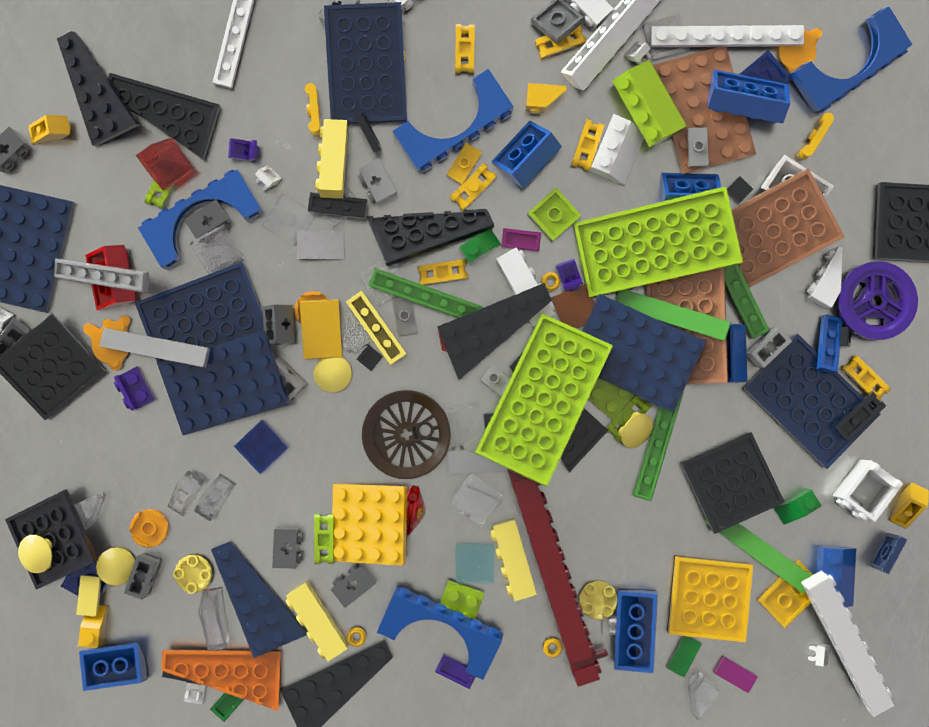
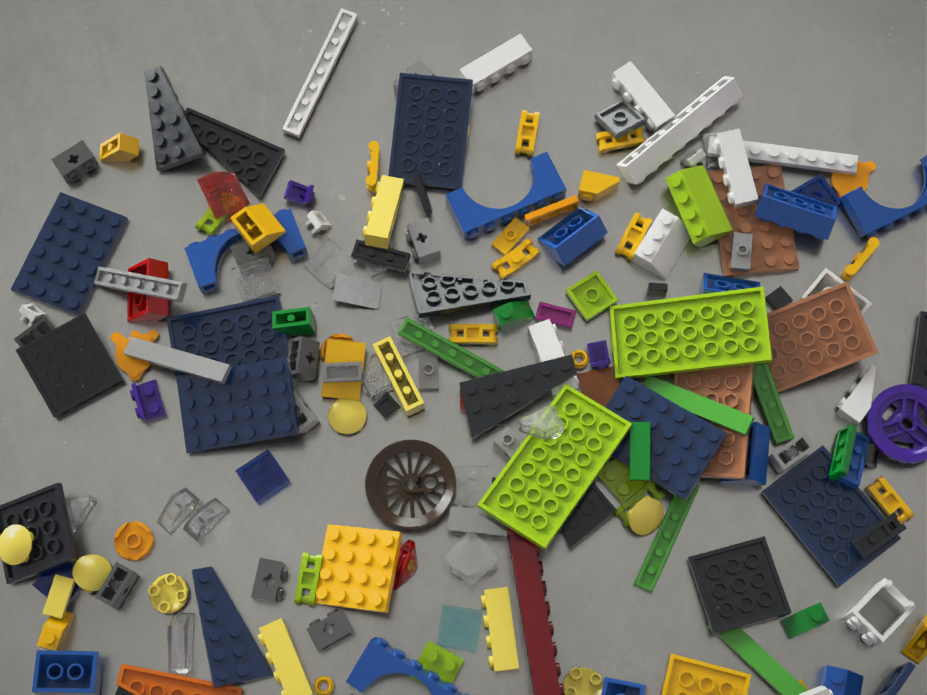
camera: 15 degrees right, 15 degrees down
none -> yellow slope [230,203,286,254]
none -> green slope [272,307,316,336]
none -> light grey plate [323,362,363,383]
none -> clear slope [517,405,564,440]
none -> light orange tile [524,195,579,227]
none -> green tile [630,422,651,481]
none -> black tile [647,282,668,297]
none -> white brick [714,128,758,209]
none -> green tile [829,424,857,481]

